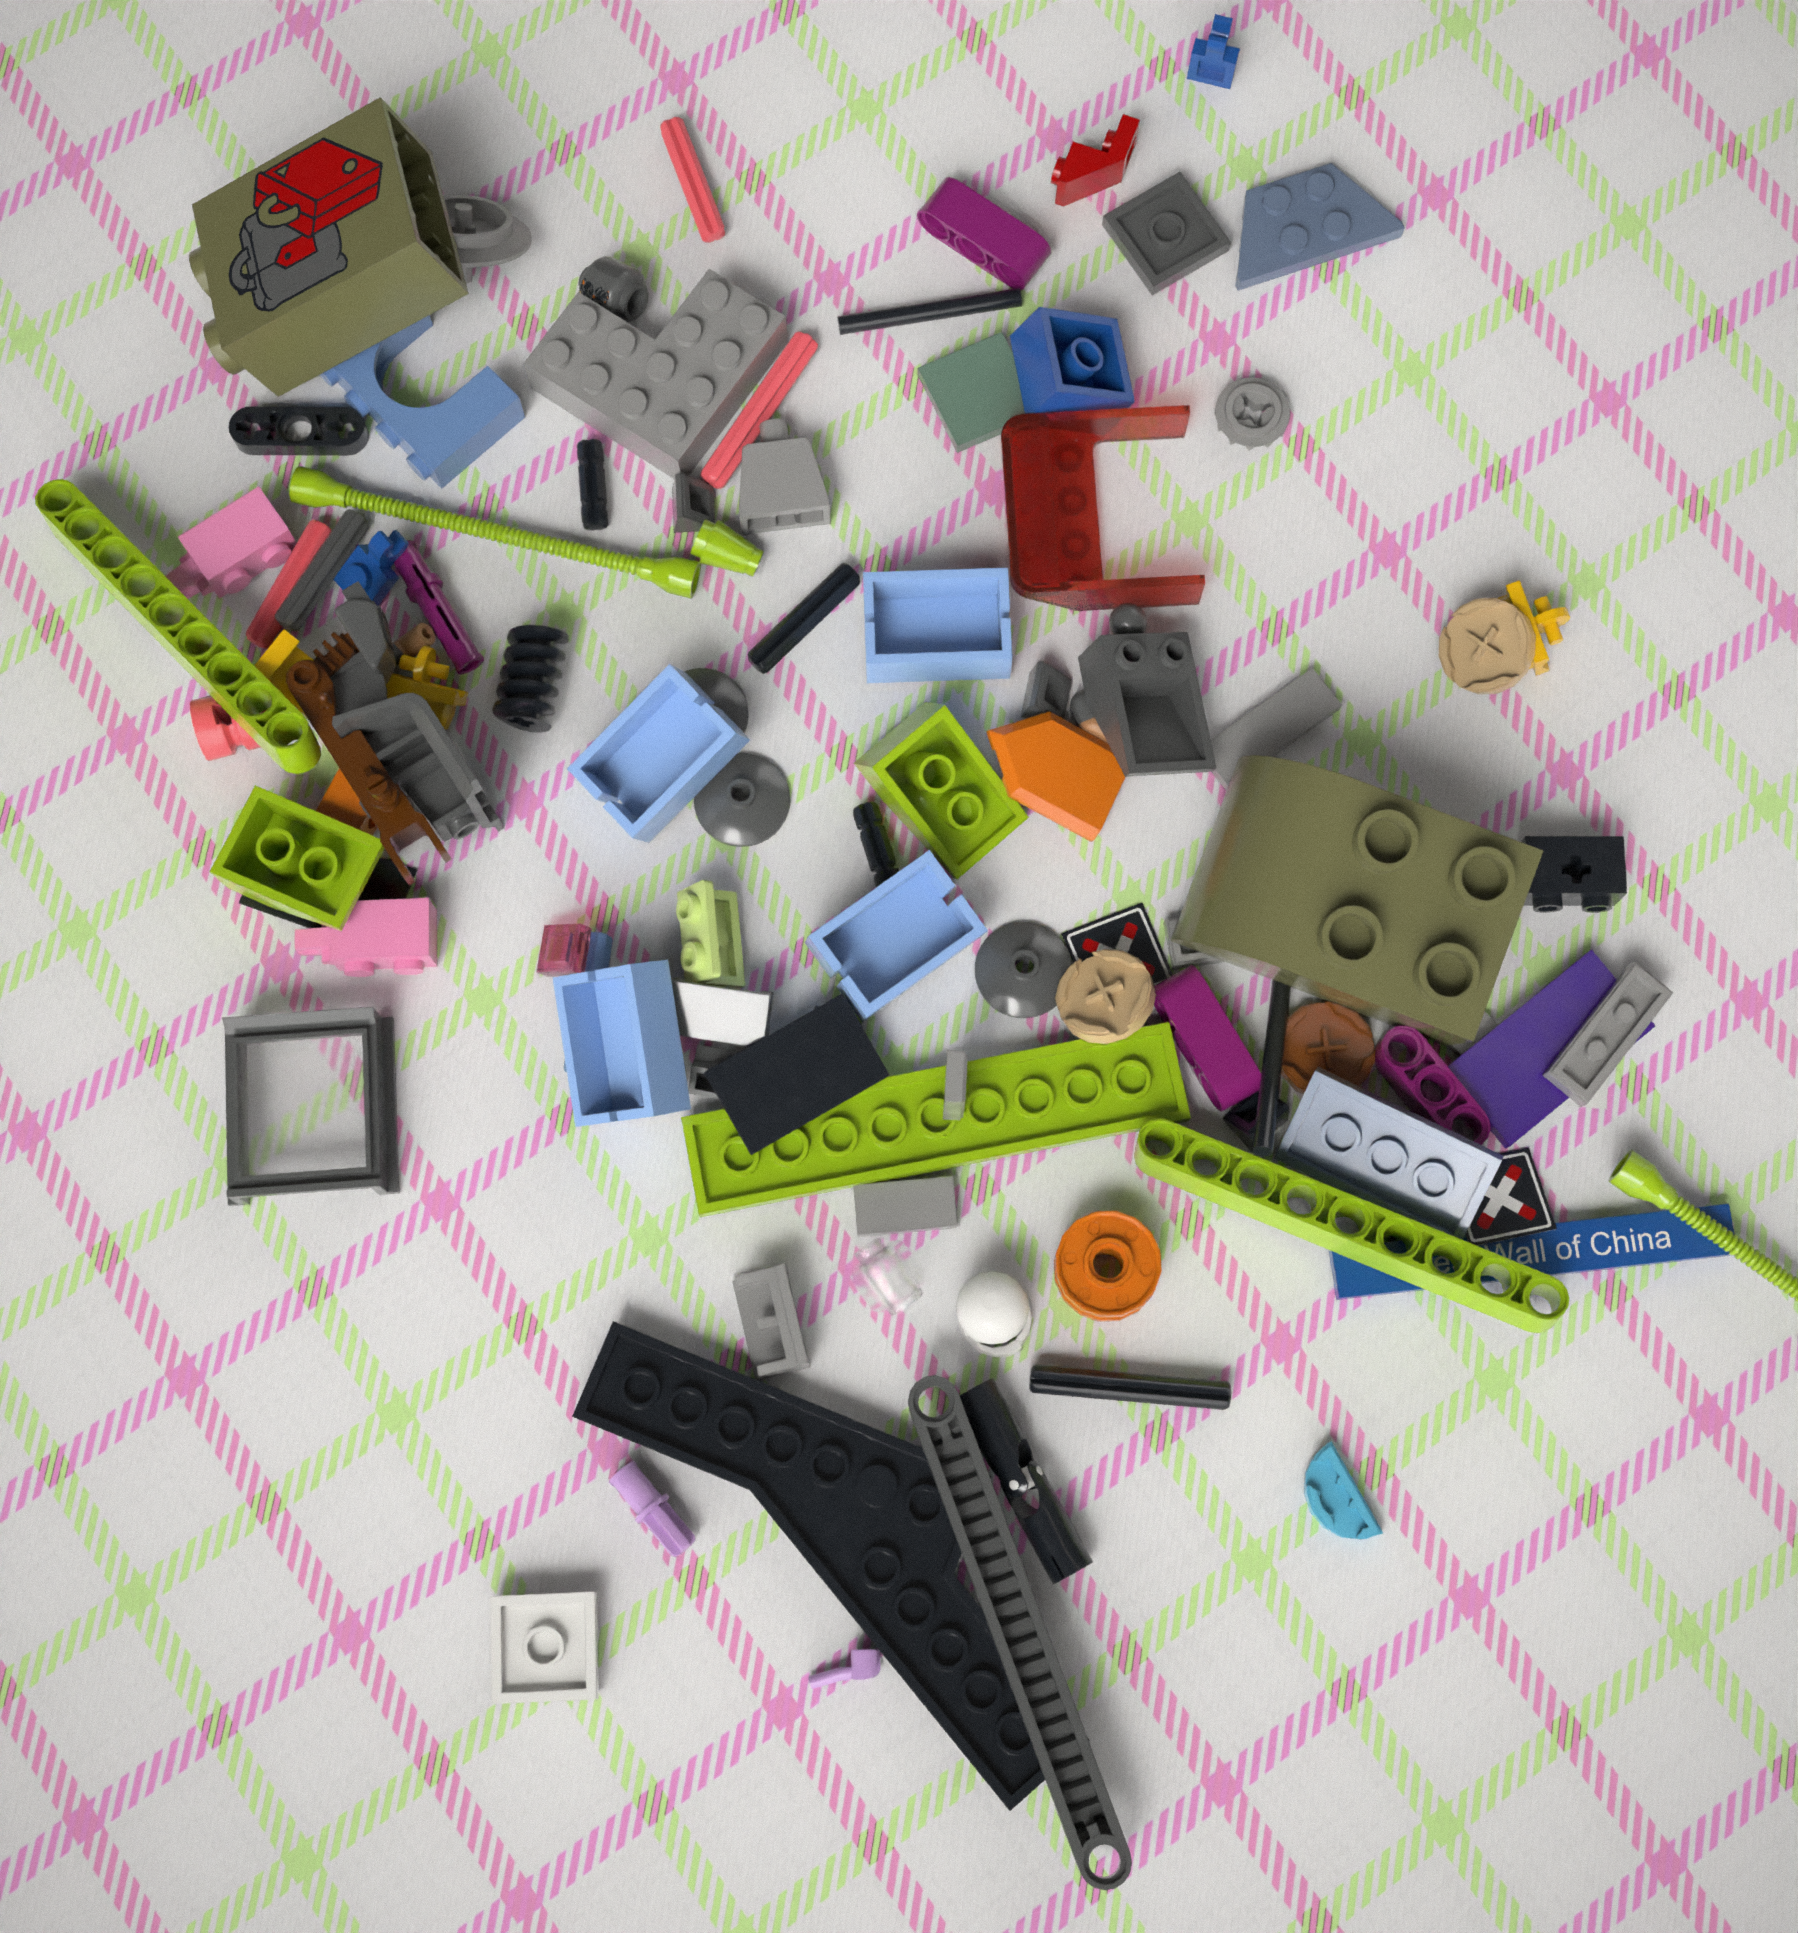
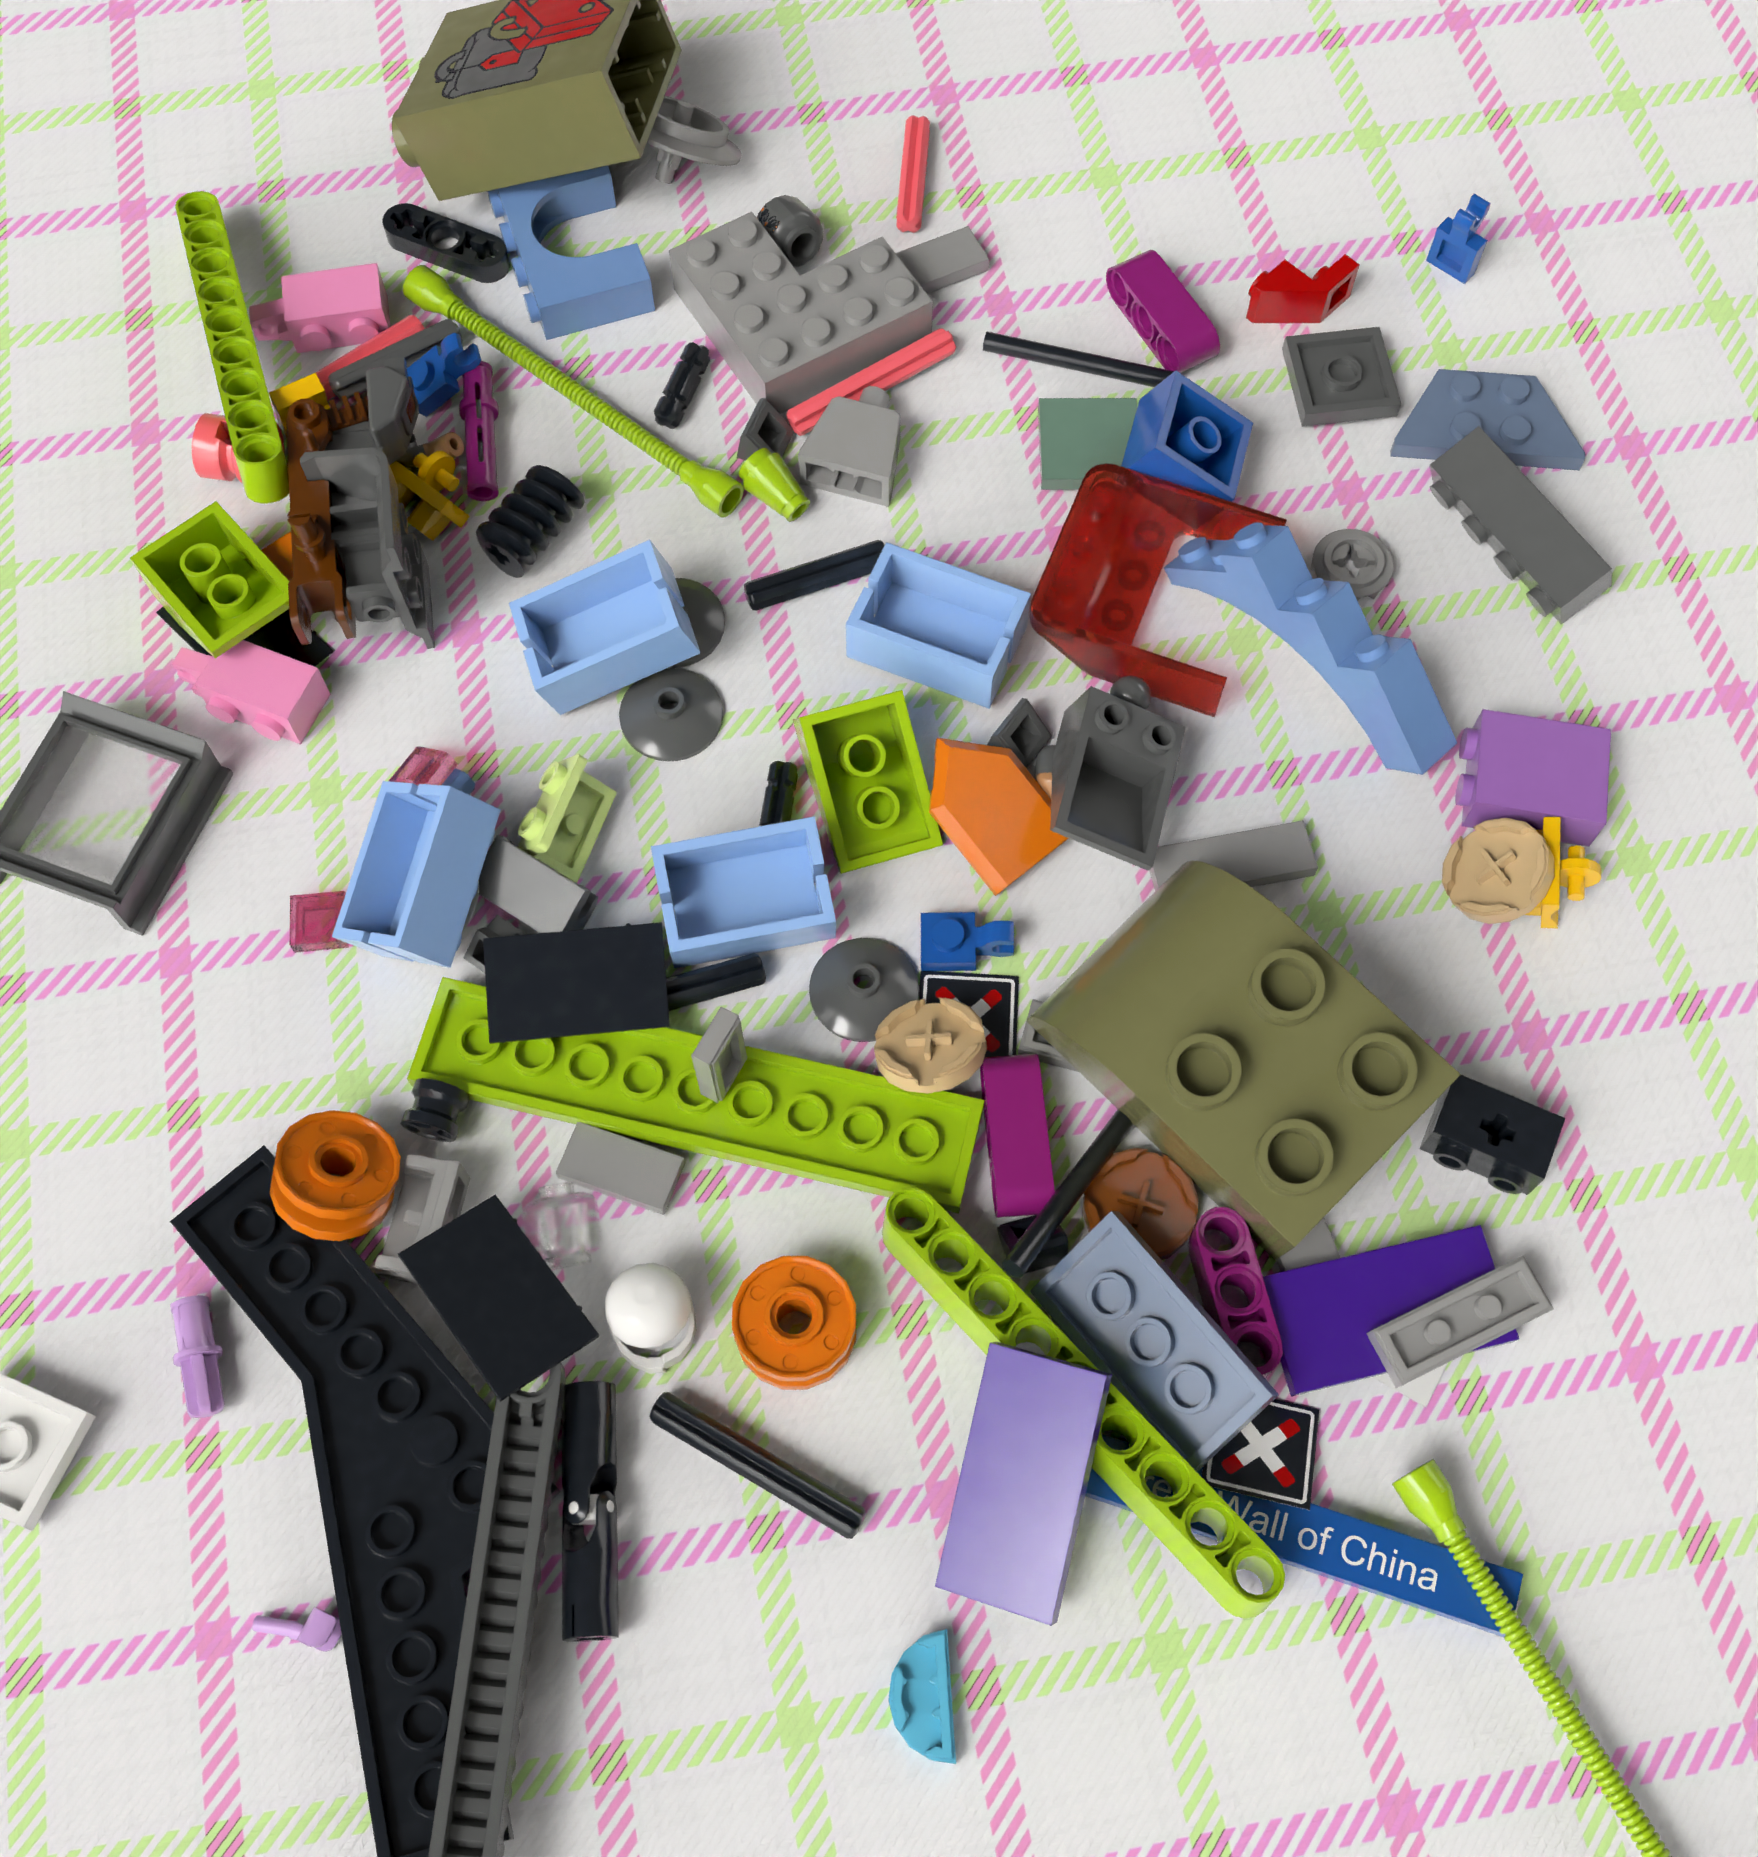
camera: 25 degrees right, 10 degrees down
none -> orange wheel [270,1110,401,1241]
none -> clear pink tile [289,891,349,953]
none -> black window [398,1194,599,1402]
none -> black wheel [400,1078,470,1142]
none -> black axle [666,953,766,1011]
none -> light grey tile [896,226,989,293]
none -> blue plate [921,912,1014,971]
none -> tile [935,1342,1112,1626]
none -> medium blue arch [1164,523,1457,775]
none -> dark grey brick [1430,426,1612,625]
none -> medium lavender brick [1455,709,1611,847]

